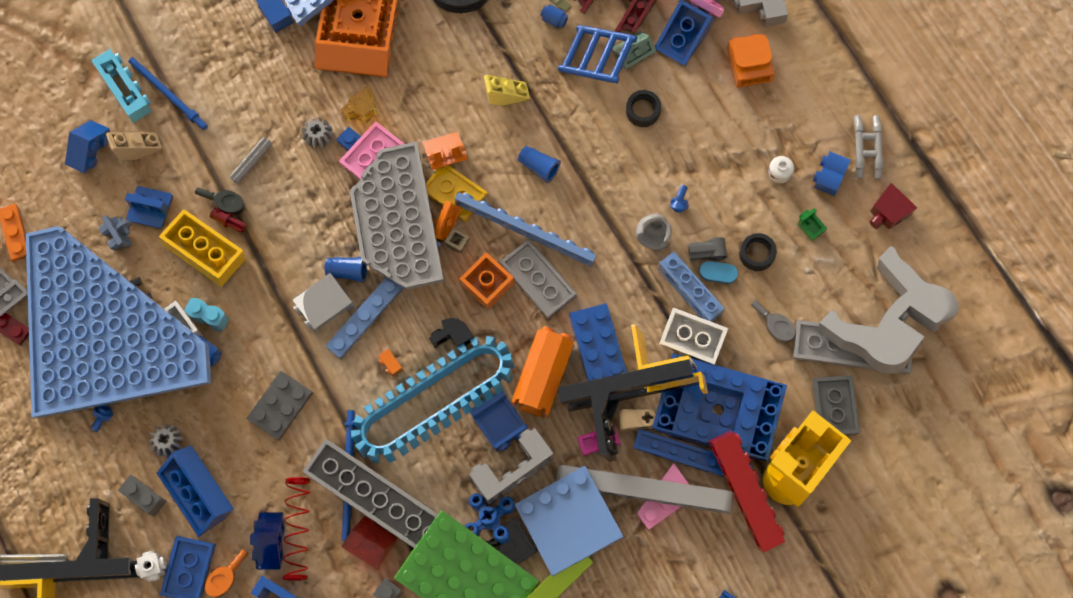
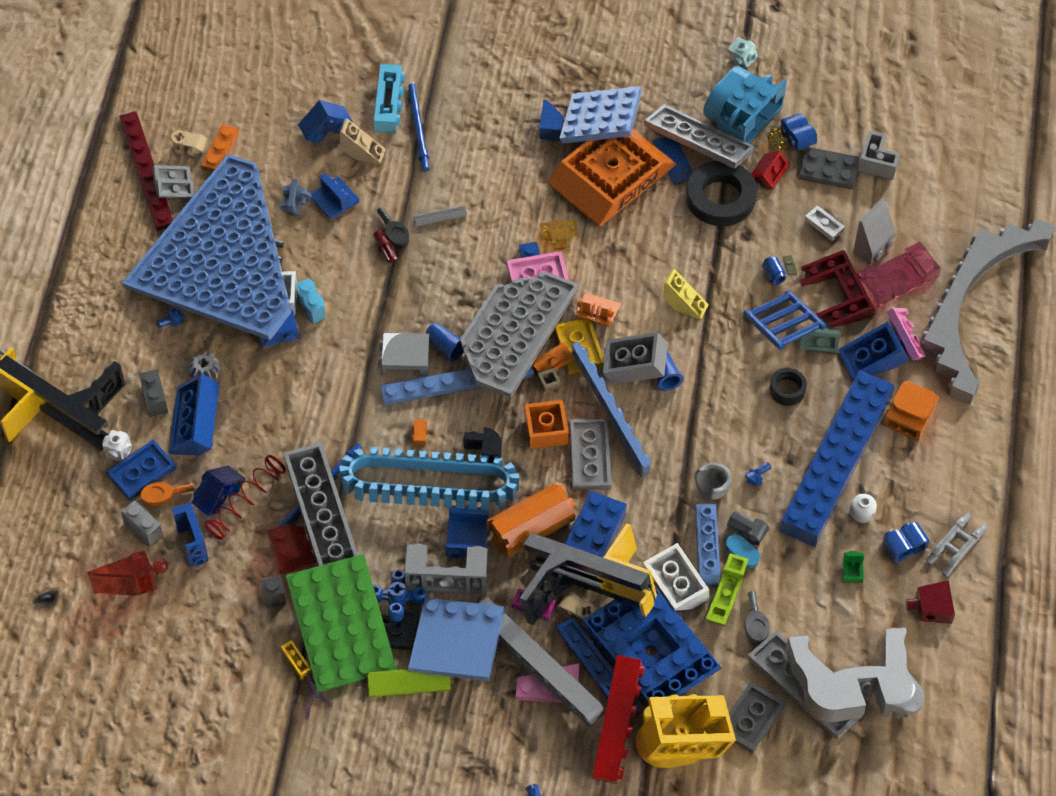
camera: 35 degrees right, 15 degrees down
yellow brick [159,209,246,287] -> none
dark grey plate [246,371,313,441] -> none
light grey gear [301,117,333,149] -> none
black tyre [739,233,777,271] -> none
none -> light grey brick [603,332,668,384]
none -> lime slope [706,553,749,627]
none -> blue brick [780,370,895,547]

